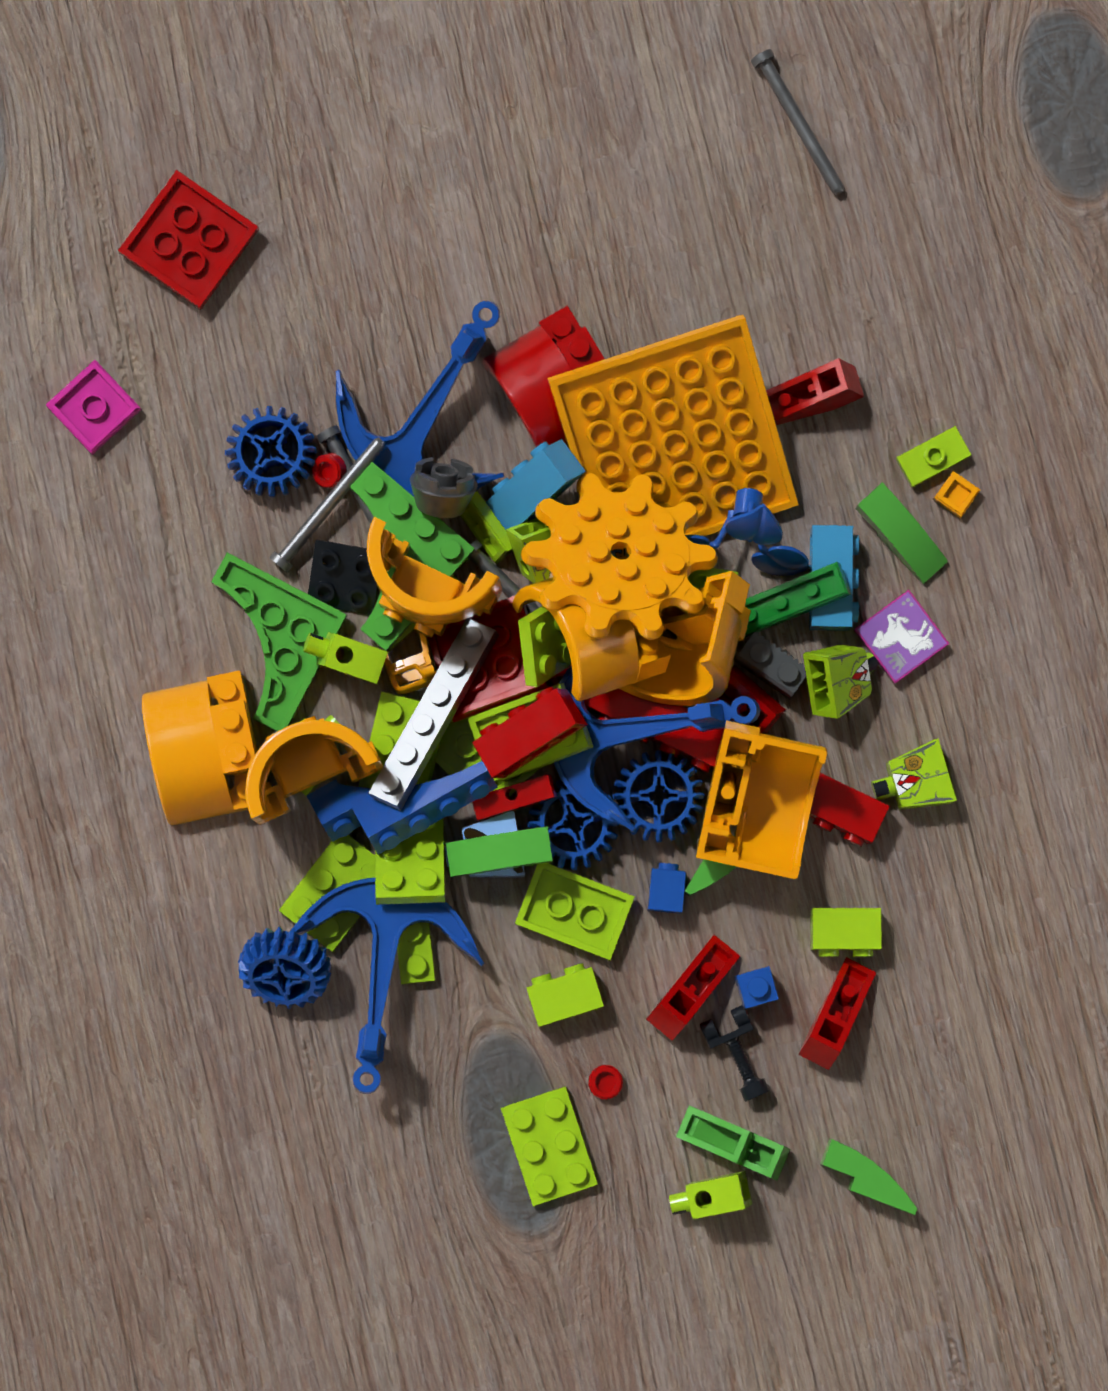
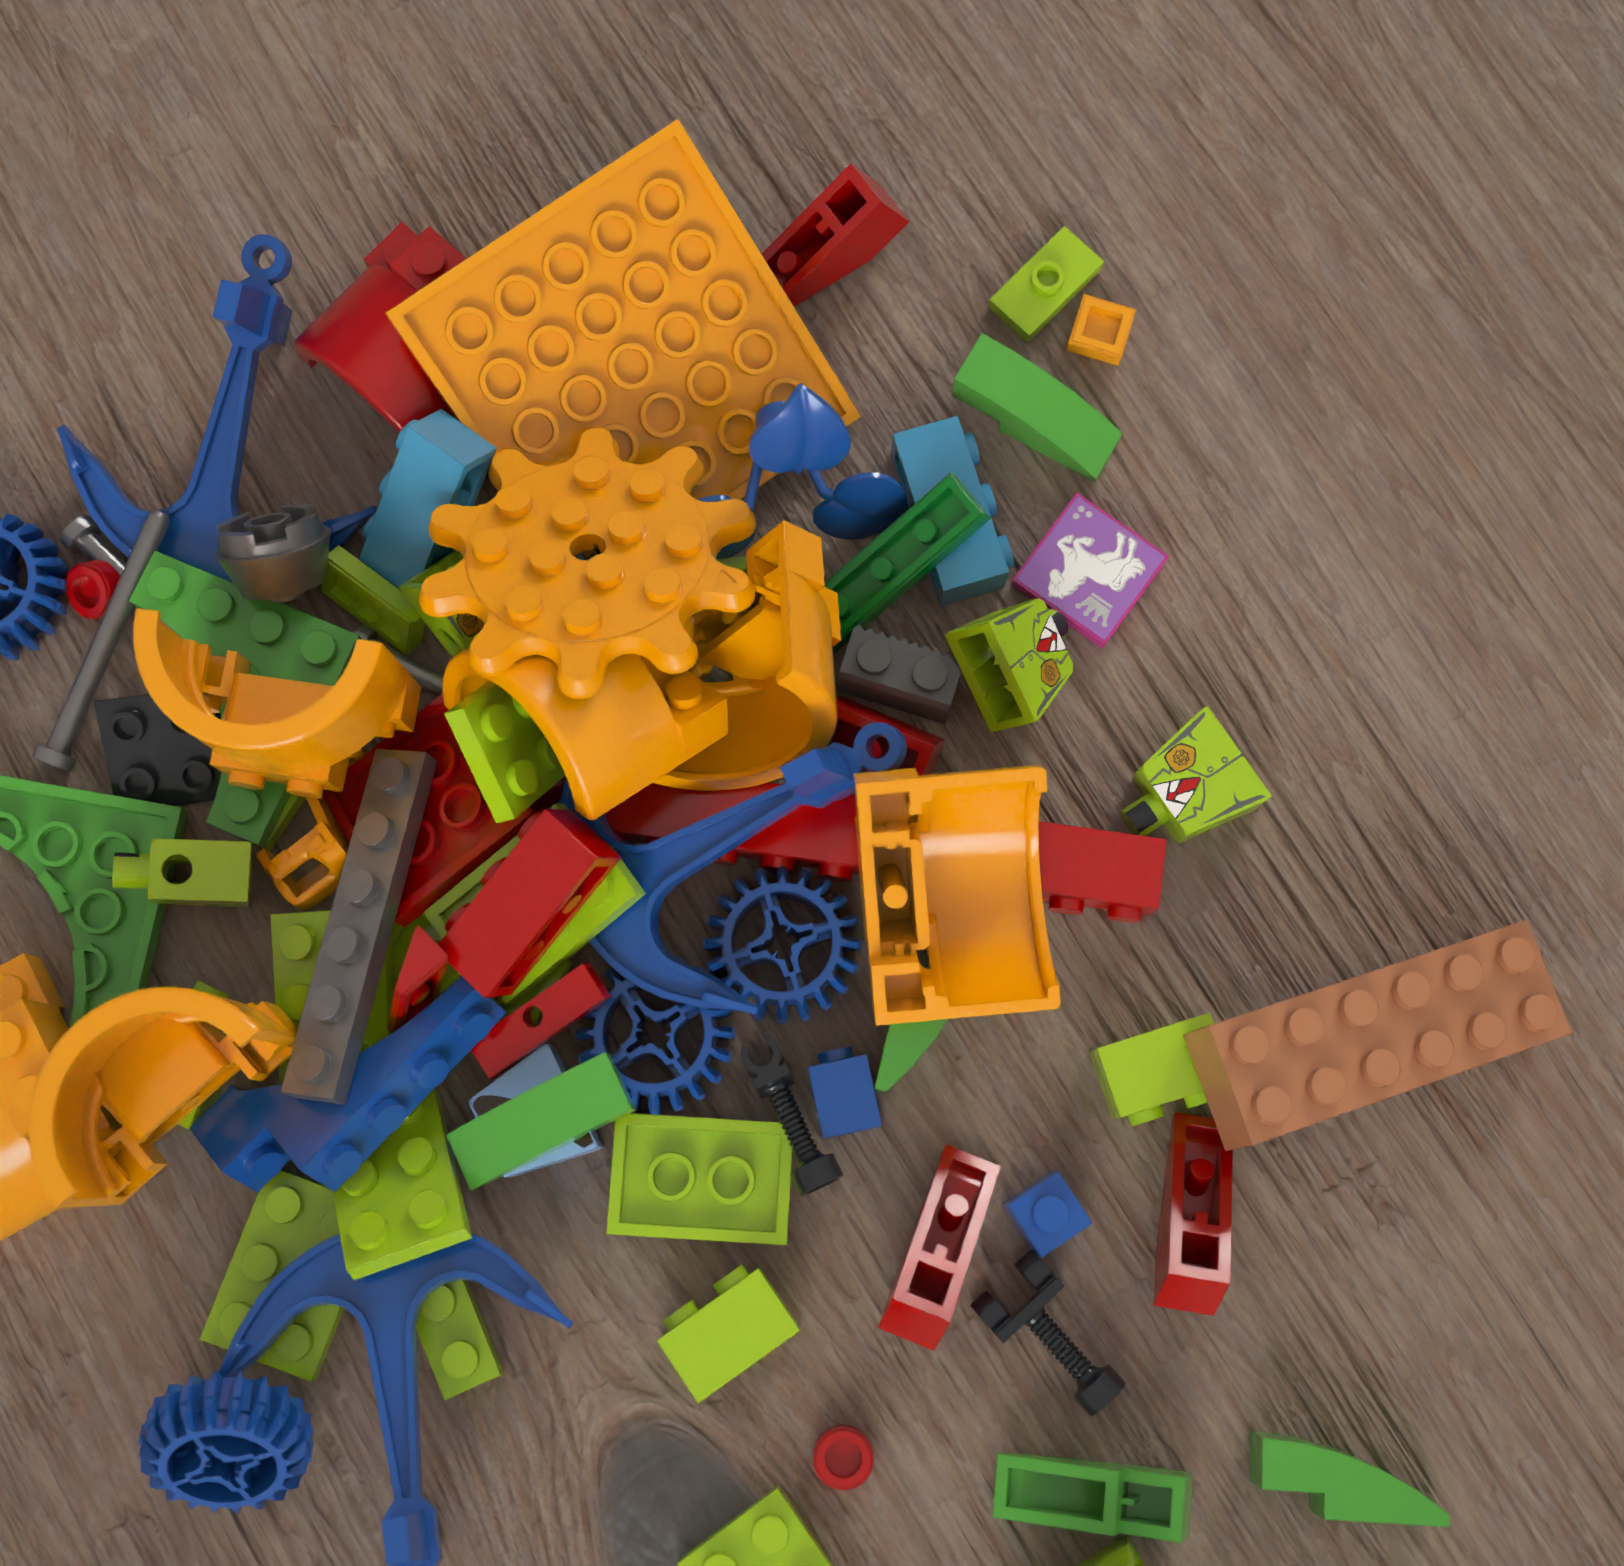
camera: 15 degrees left, 5 degrees down
none -> red slope [387,926,448,1033]
none -> black bar [741,1034,844,1197]
none -> nougat brick [1183,920,1572,1151]

